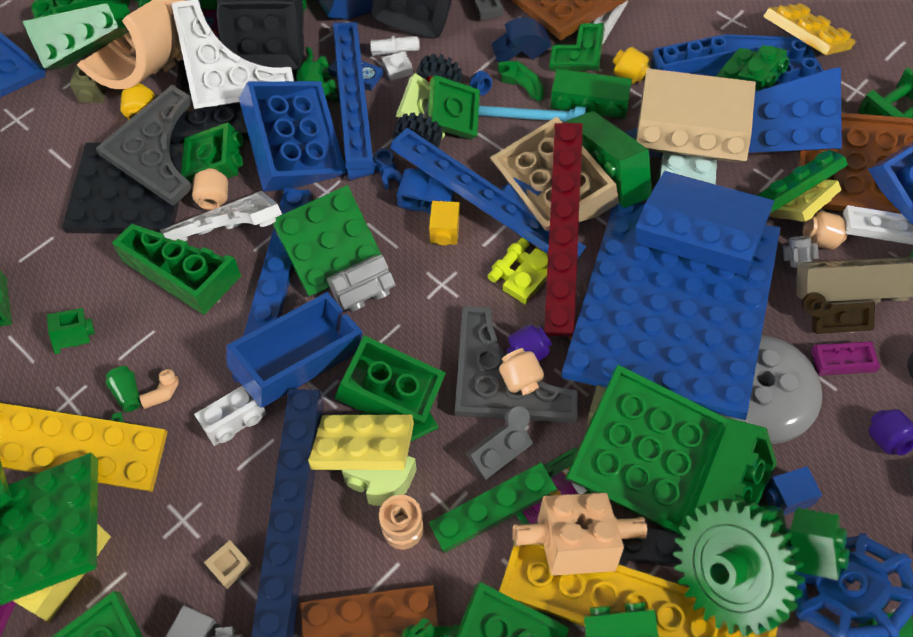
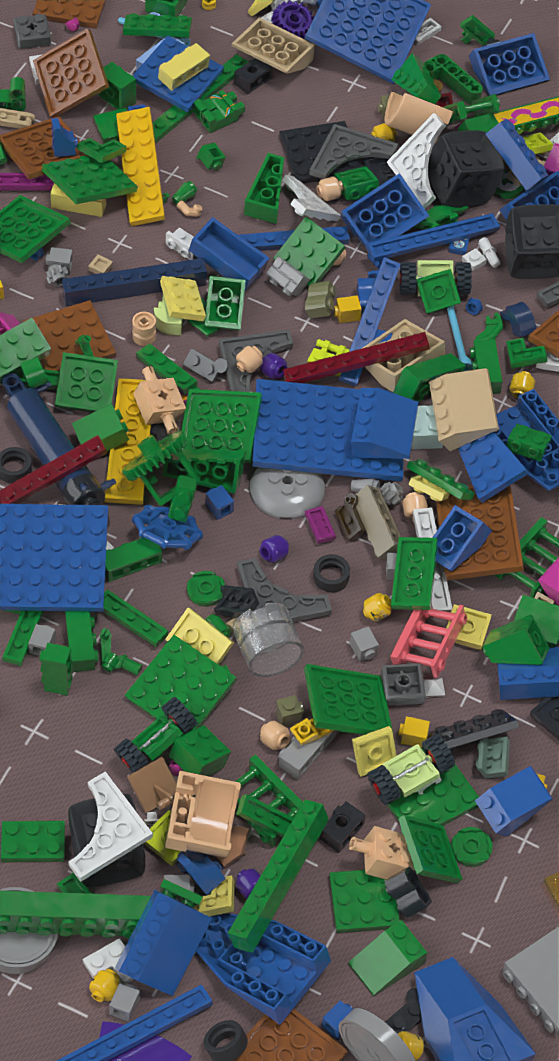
camera: 70 degrees right, 5 degrees down
none -> olive brick [305,281,337,318]
none -> light grey cone [351,478,380,492]

